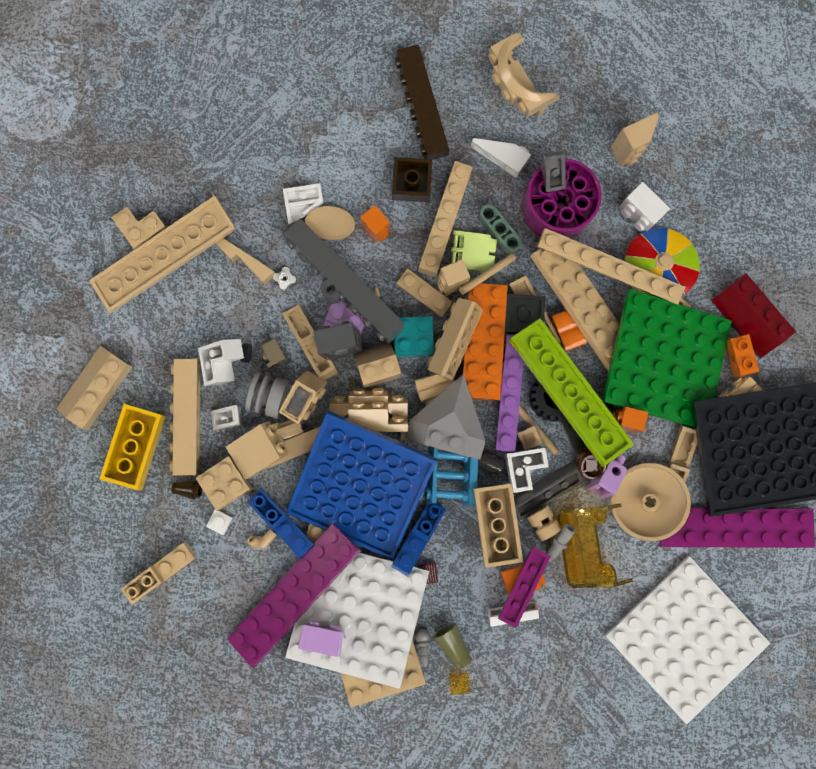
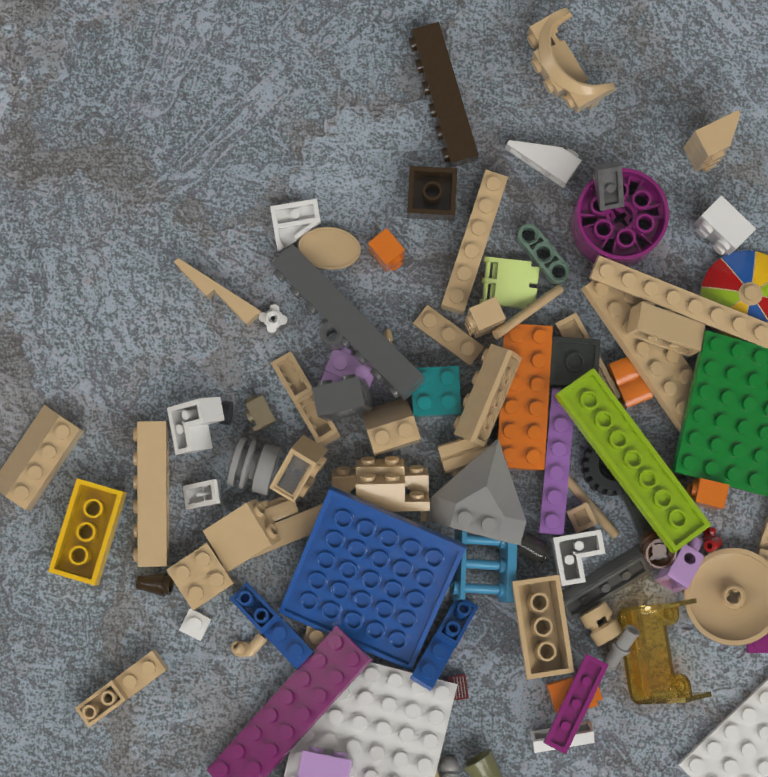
camera: 10 degrees right, 0 degrees up
tan plate [89,196,237,313] -> none
tan brick [111,207,167,249] -> none
none -> tan brick [626,301,706,357]
none -> red arm [702,527,722,552]

